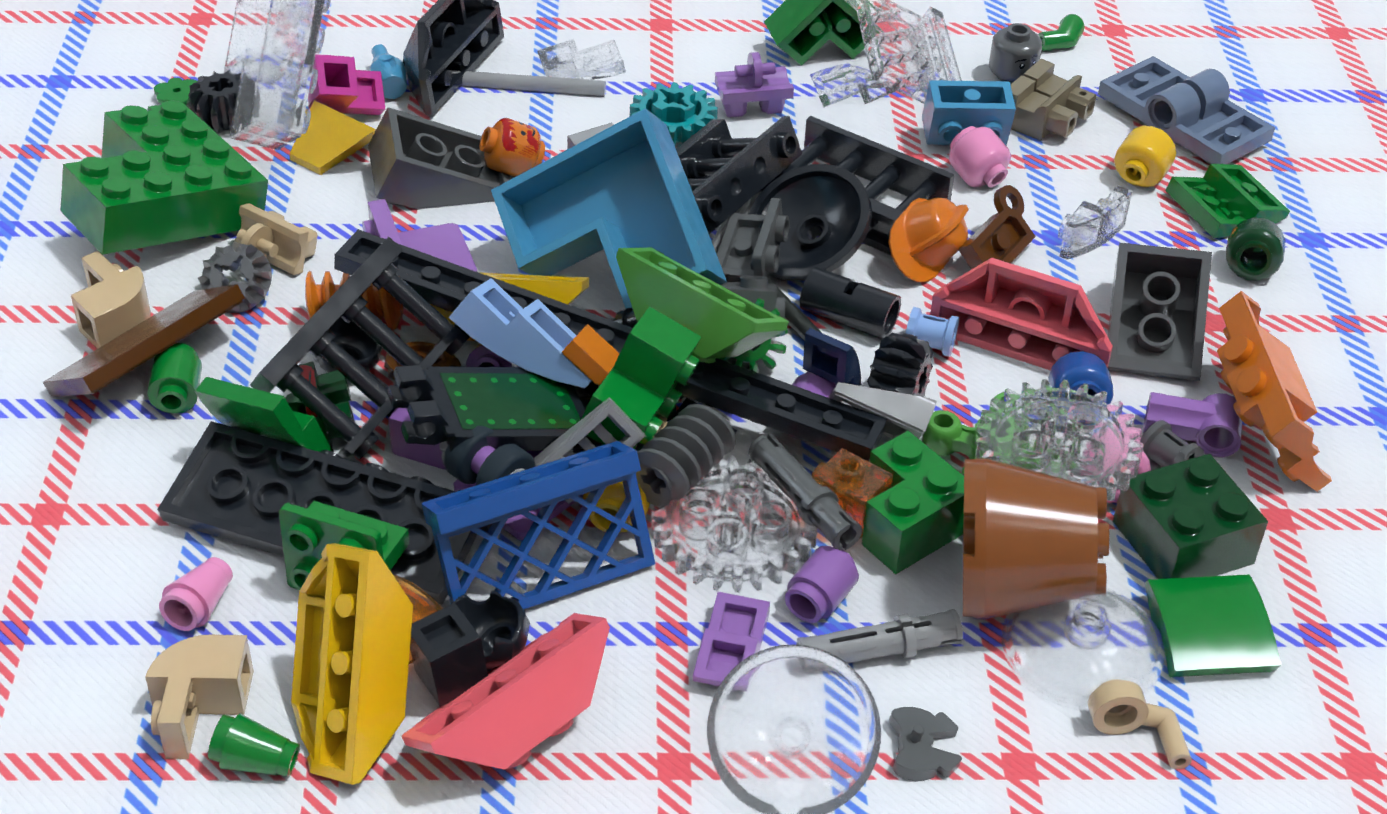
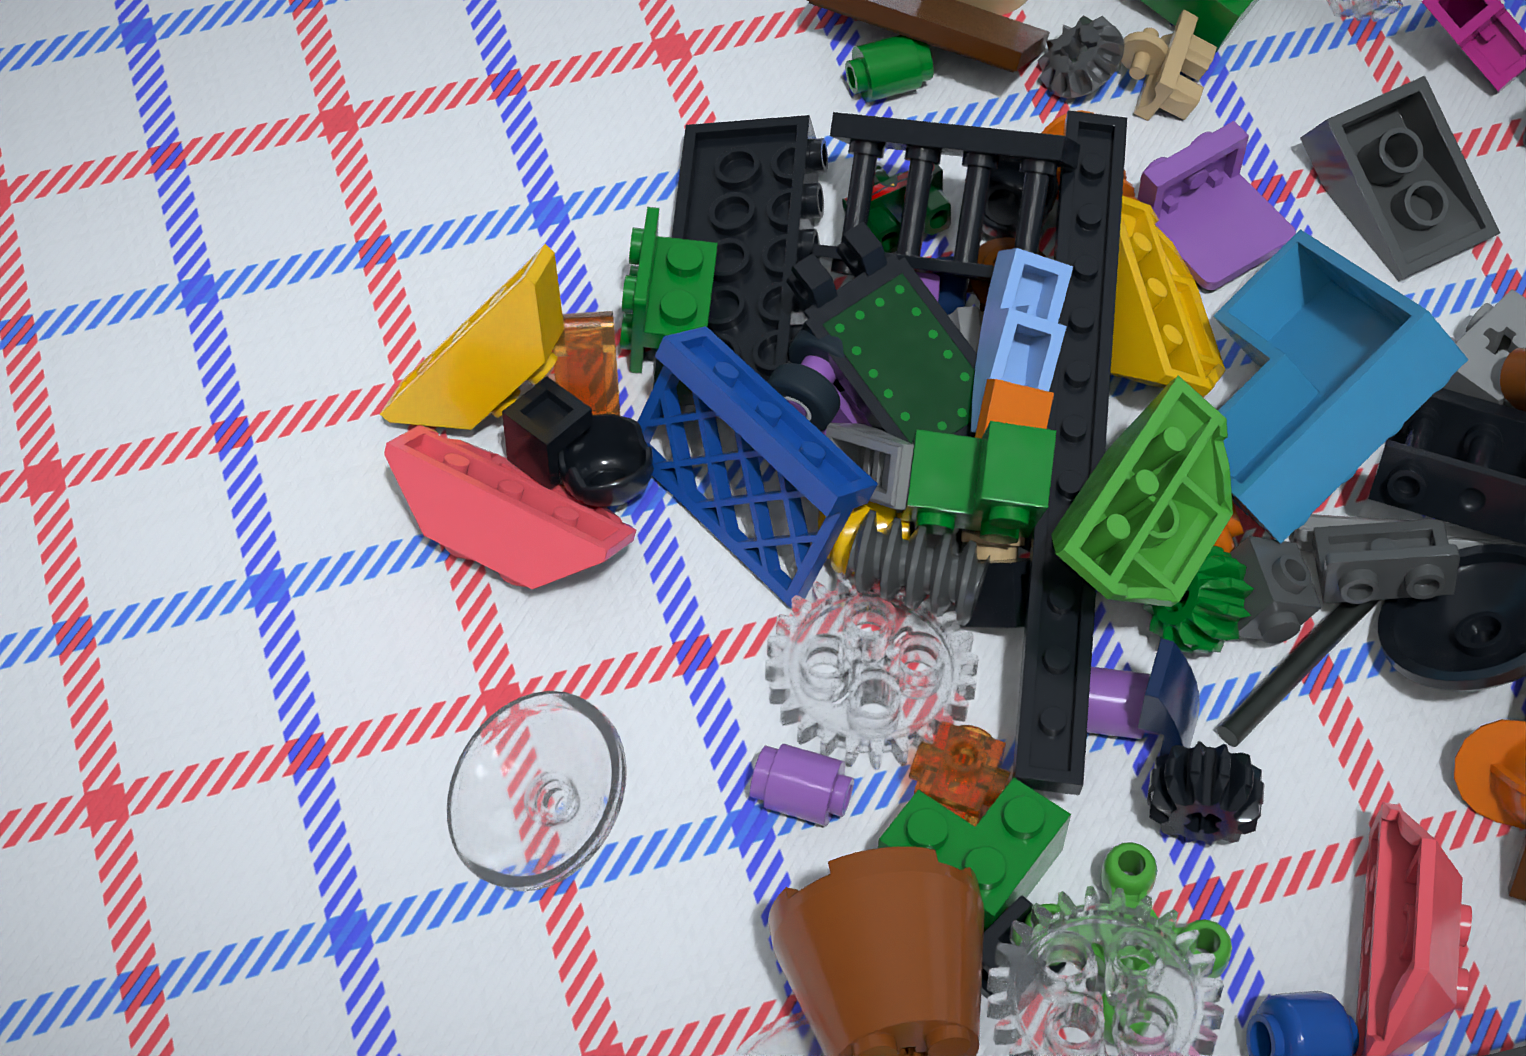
camera: 75 degrees right, 15 degrees up
tan brick [145,634,254,759] -> none
bright pink cone [159,557,233,631] -> none
green slope [195,377,332,452] -> none
green cone [208,713,300,778] -> none
yellow slope [289,100,376,175] -> none
orange head [479,118,545,177] -> none
medium lavender slope [693,592,770,692] -> none
dark grey pin [748,433,862,551] -> none
light grey pin [796,609,963,673] -> none
black pin [800,267,901,338] -> none
light grey slope [828,382,937,439] -> none
dark grey piece [889,707,962,782] -> none
light blue bush [906,307,959,357] -> none

